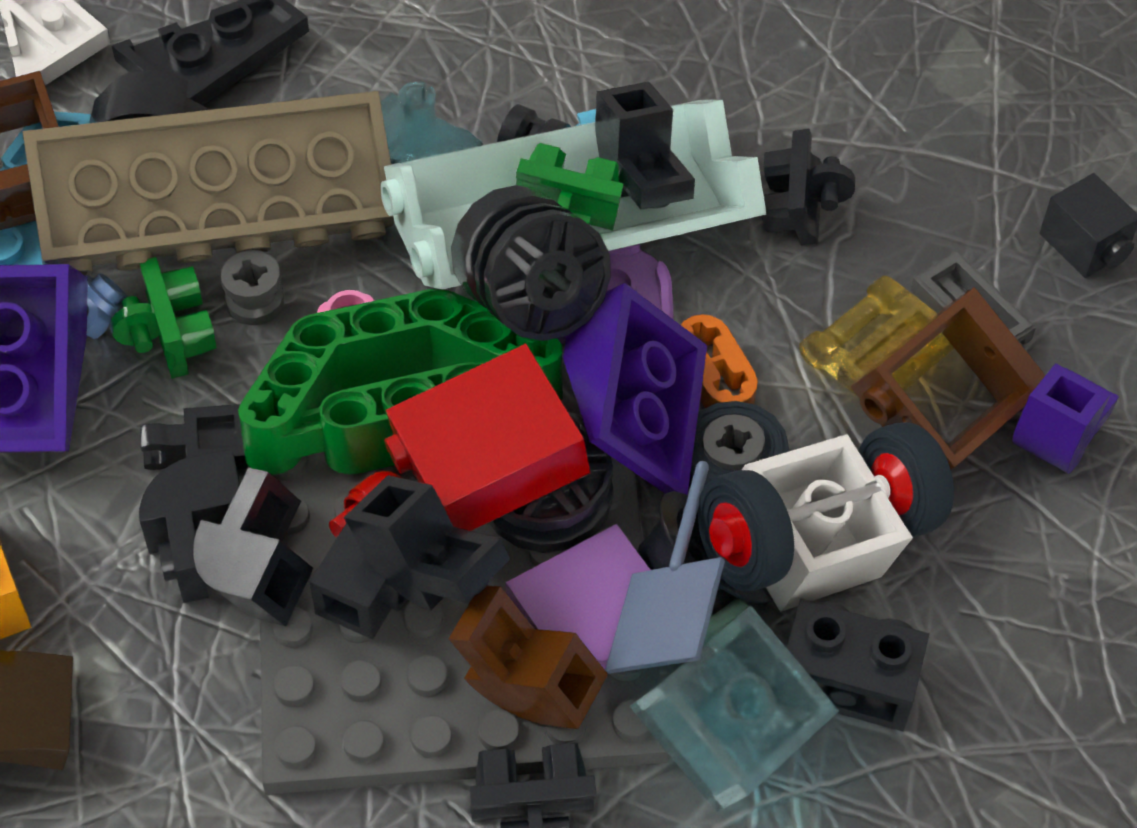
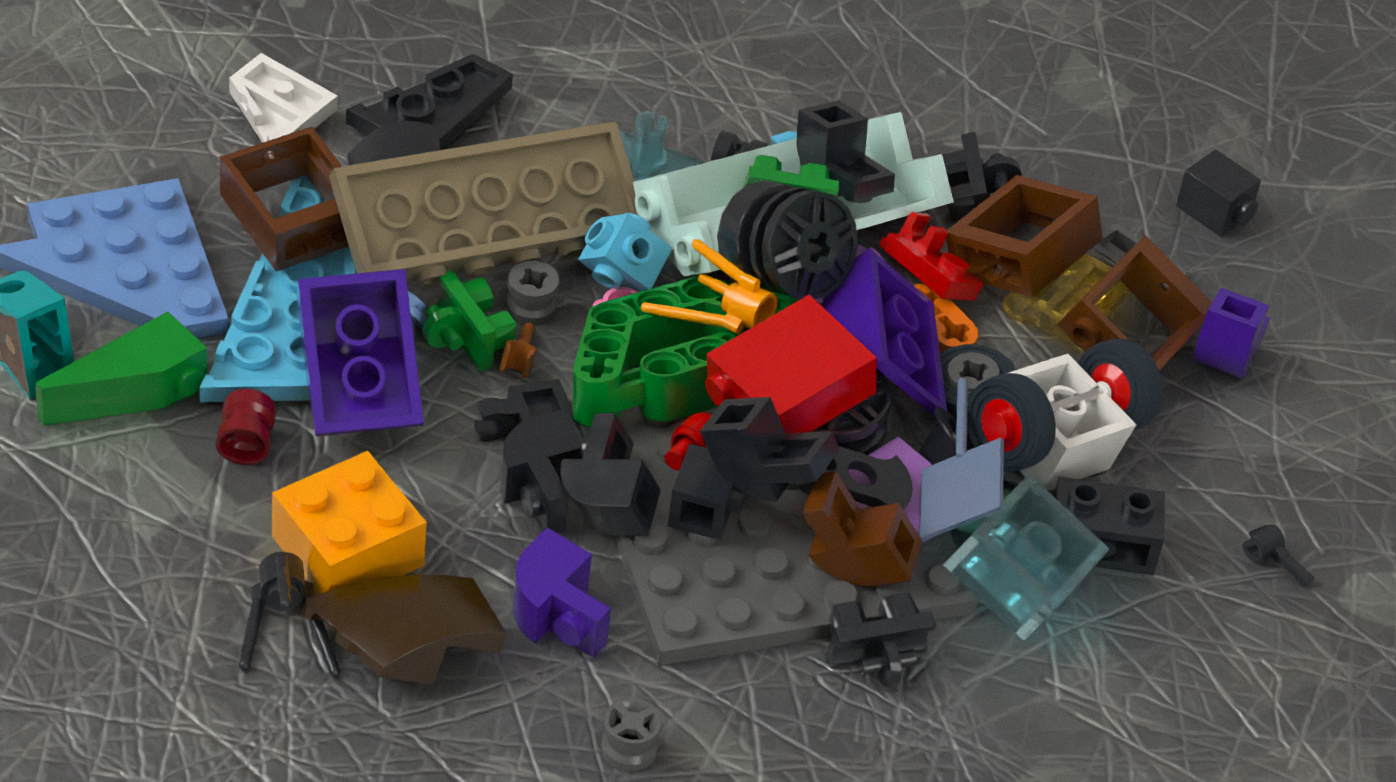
camera: 15 degrees left, 10 degrees down
none -> dark orange hand [499,323,537,378]
none -> dark purple brick [513,527,611,658]
none -> medium azure brick [578,213,672,292]
none -> light orange plant [641,239,777,334]
none -> black piece [798,446,913,510]
none -> red plate [879,212,983,301]
none -> reddish brown window [946,175,1103,298]
none -> black hand [1243,525,1315,587]

